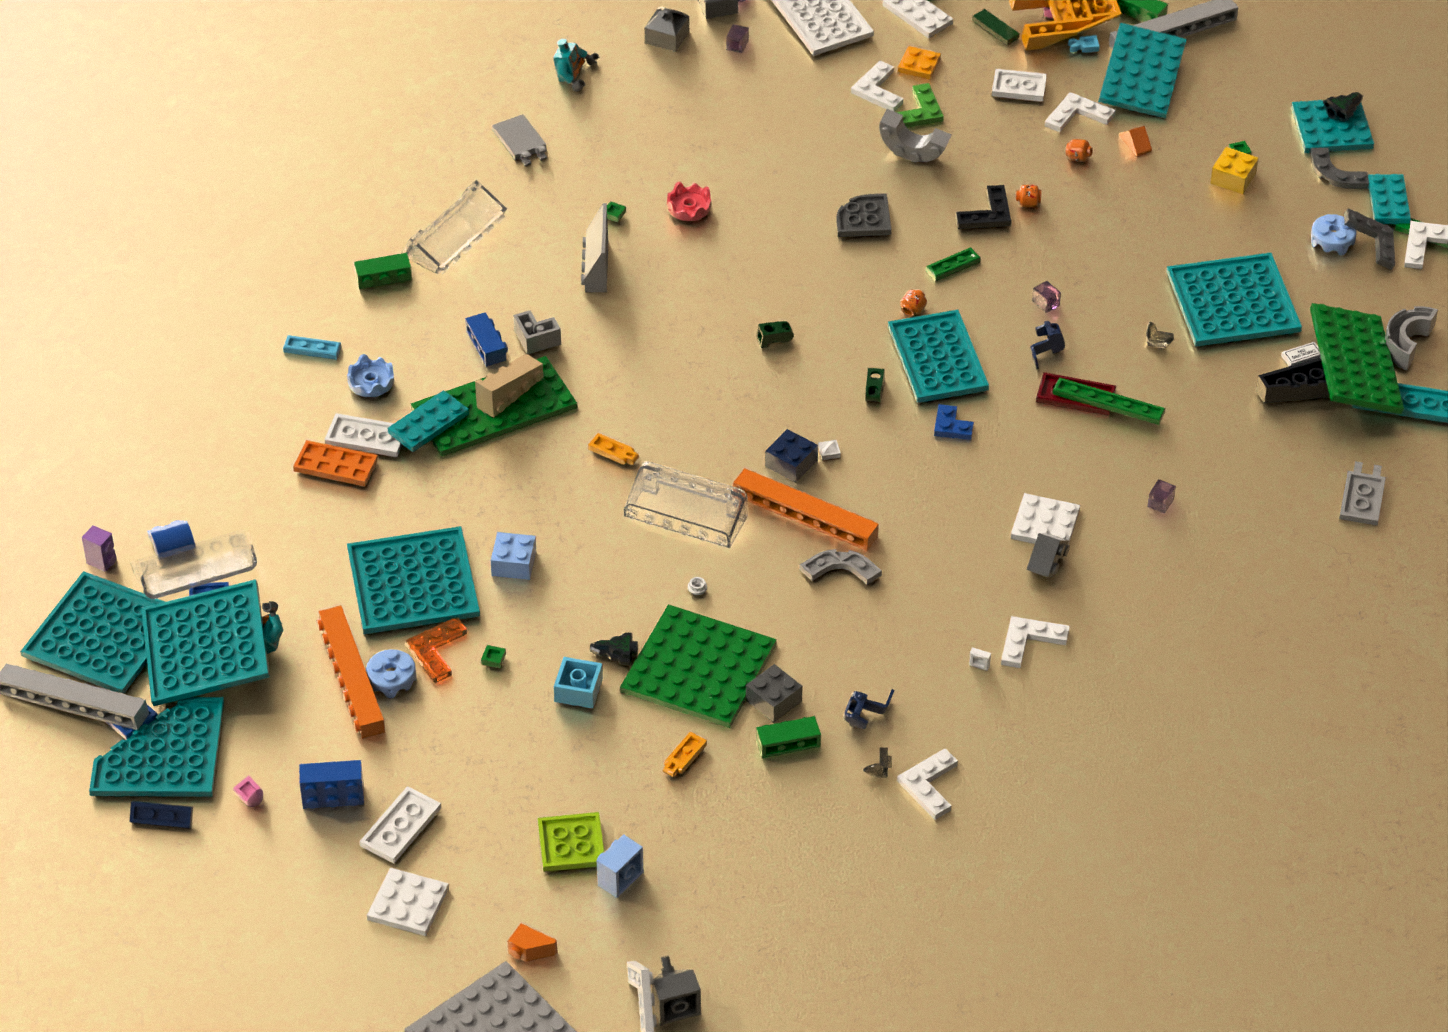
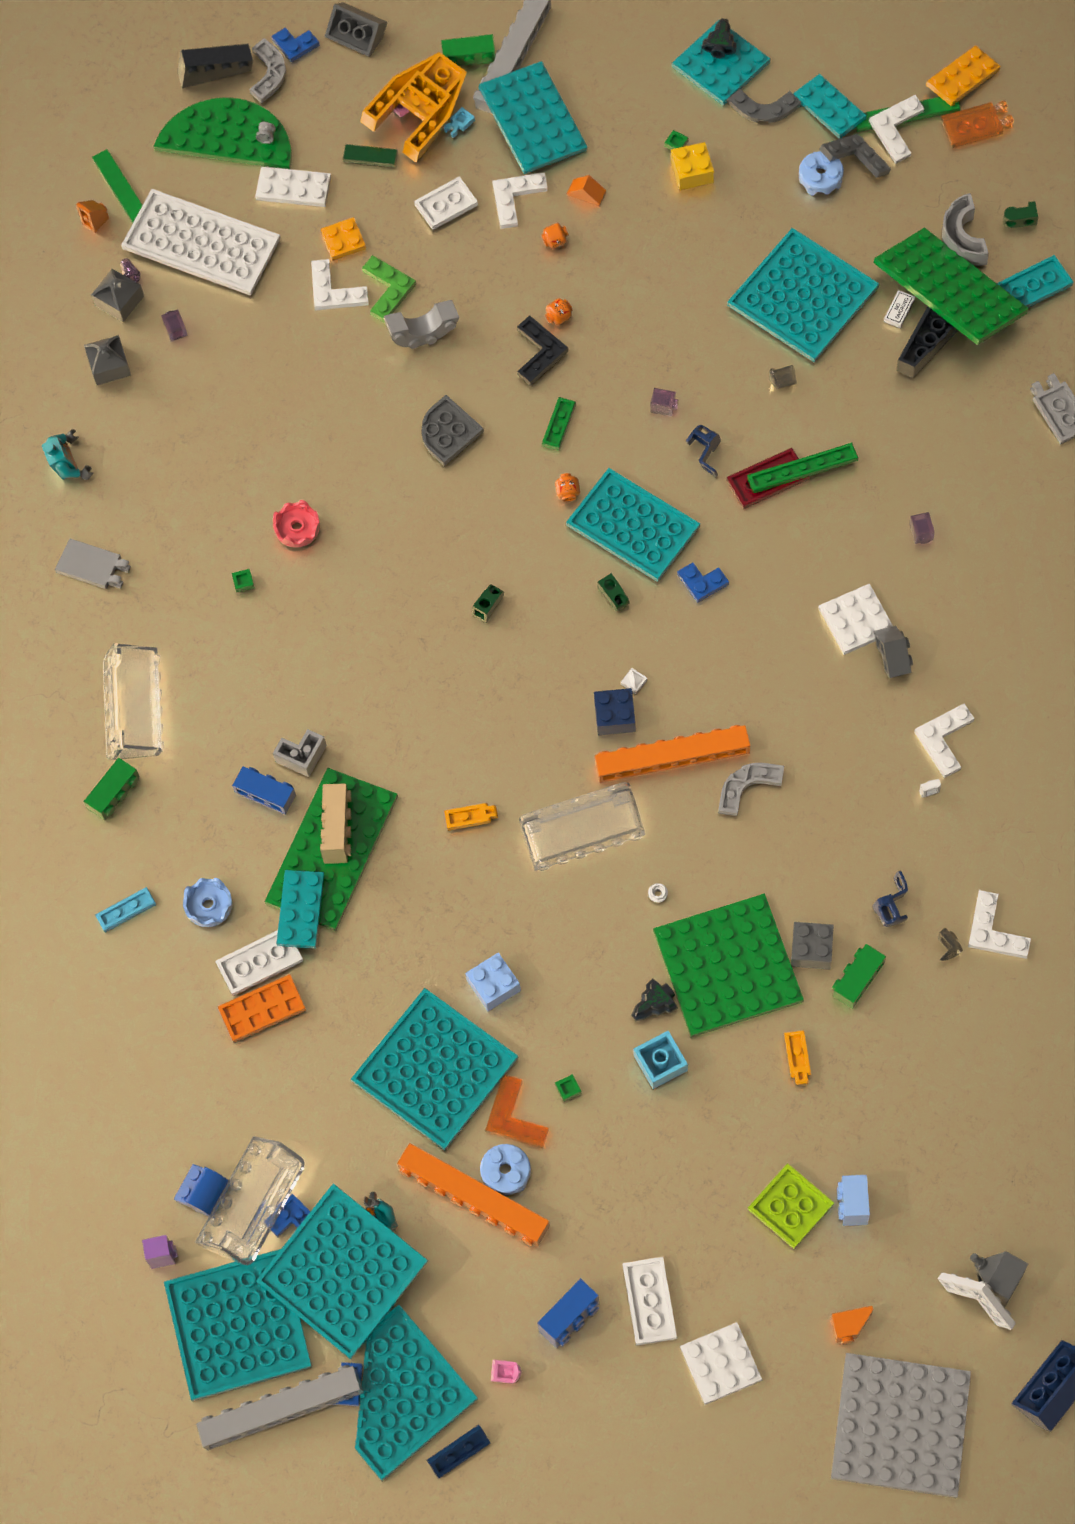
camera: 35 degrees left, 20 degrees up
light grey slope [581,203,608,292] -> none

